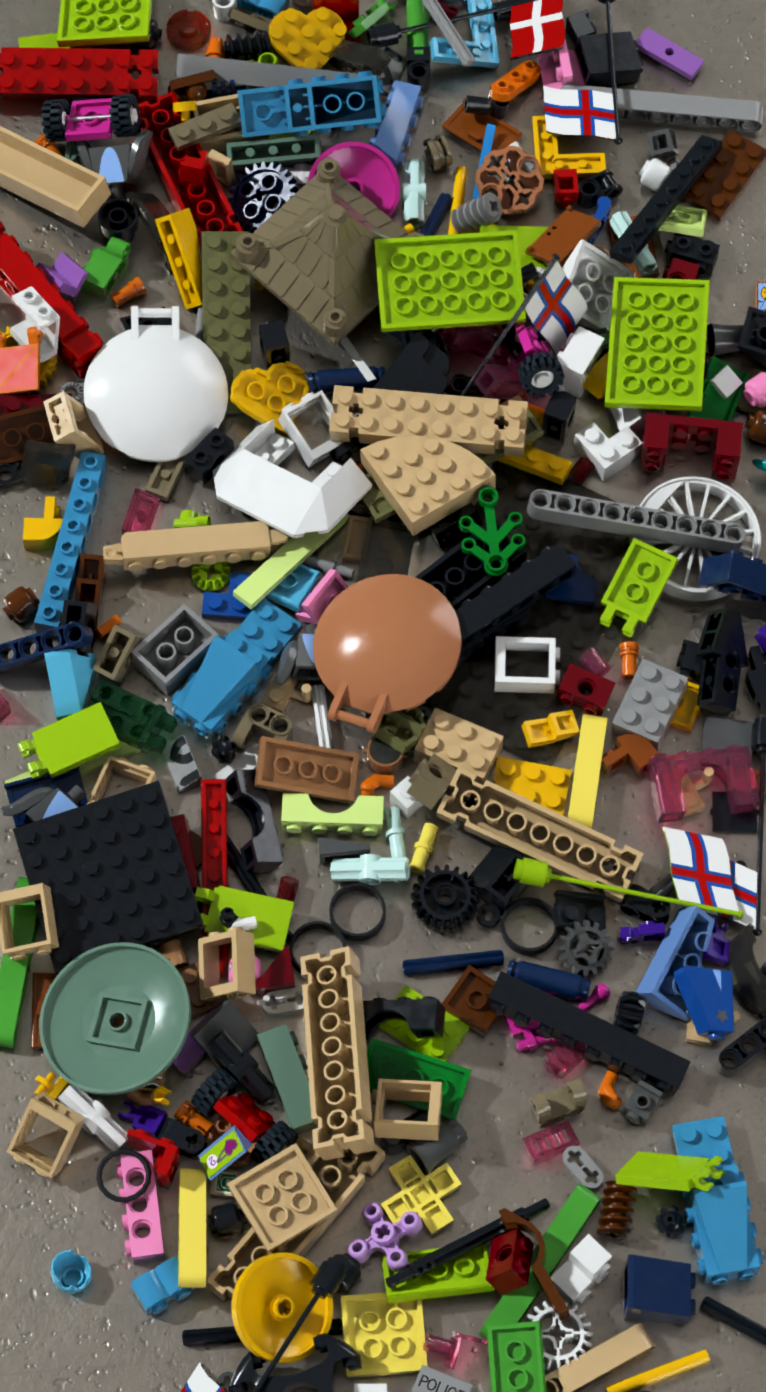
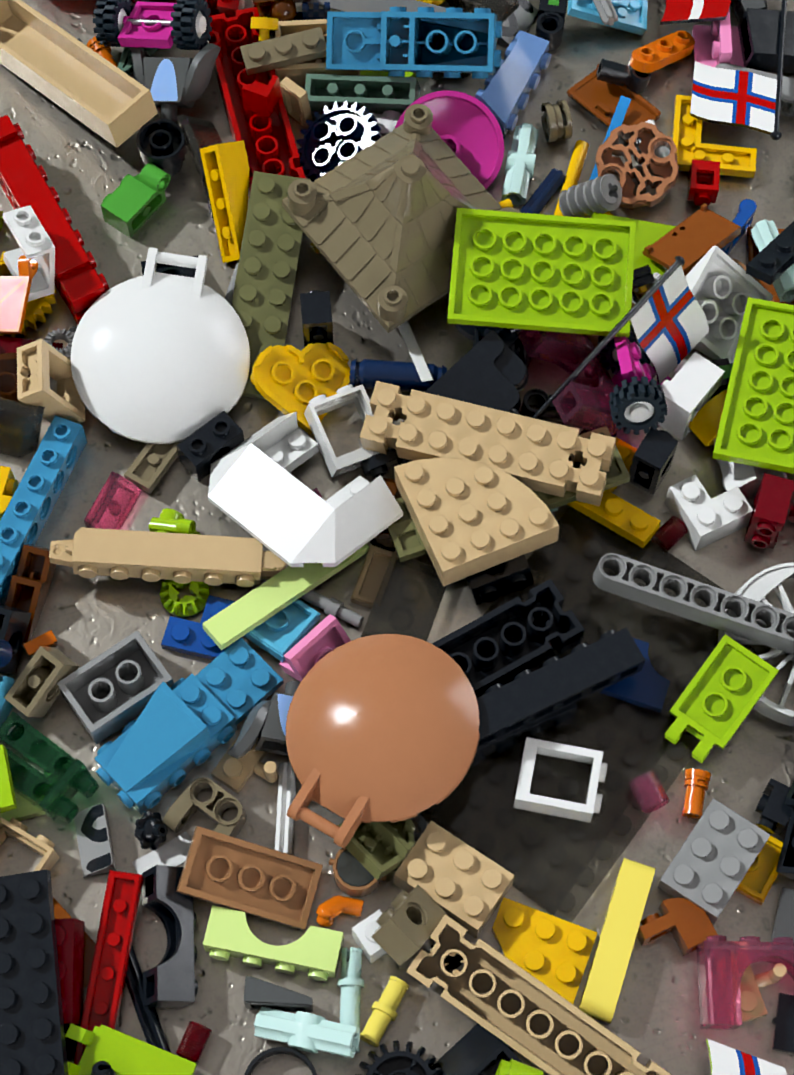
camera: 10 degrees right, 0 degrees up
medium lavender panel [36,252,88,298] -> none
orange pin [110,276,147,308] -> none
green plant [459,487,525,577] -> none
yellow slope [521,710,580,748] -> none
dark red brick [555,663,615,716] -> none
black piece [578,169,623,209] -> none

